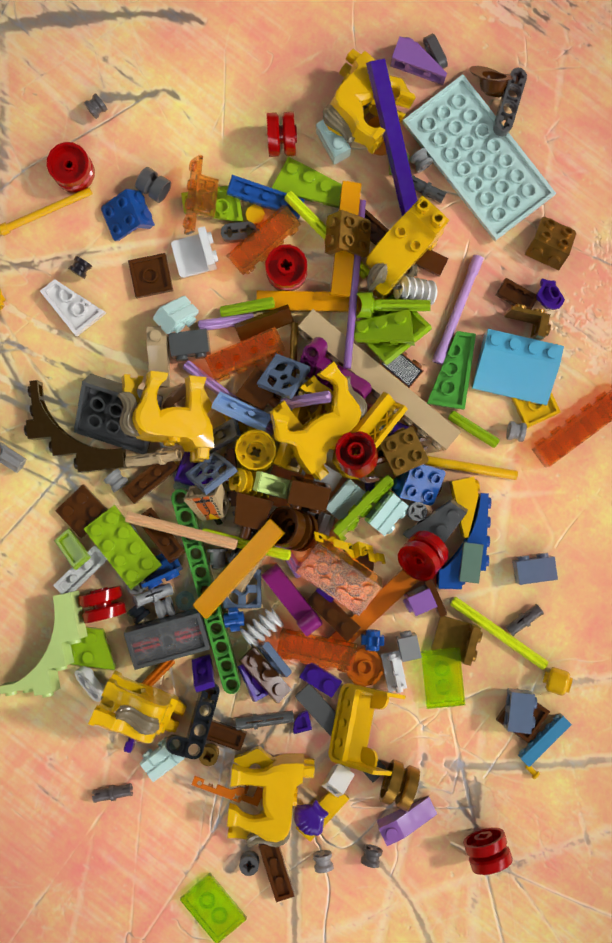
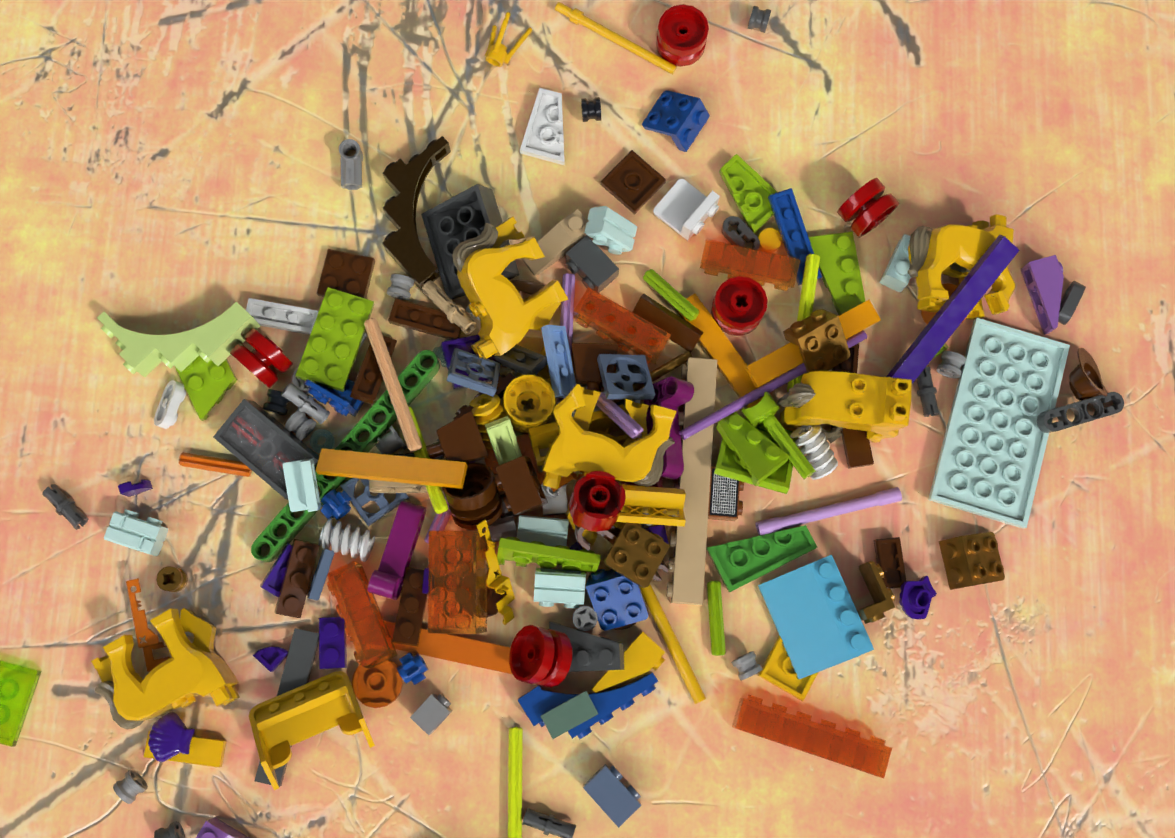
camera: 50 degrees right, 10 degrees down
lime tile [54,528,91,570] -> none
yellow piece [88,670,187,743] -> none
dark grey wheel [135,167,171,203] -> none
black beam [165,683,220,759] -> none
clear orange bracket [183,155,219,235] -> none
tan torso [183,484,230,525] -> none
dark purple plate [192,654,215,693] -> none
lavender axle [198,313,254,330] -> none
reddish brown tile [207,719,247,751] -> none
dark grey pin [235,710,294,730] -> none
dark grey wheel [239,851,259,876] -> none
reddish brown plate [258,844,295,902] -> none
white brick [321,764,355,797] -> none
pearl gold wheel [379,759,420,811] -> none
white hinge [381,650,407,693] -> none
medium lavender brick [403,585,437,616] -> none
clear neon green tile [421,647,465,709] -> none
reddish brown tile [423,579,447,617] -> none
pearl gold bracket [431,616,483,666] -> none
none -> light aqua panel [283,458,321,512]

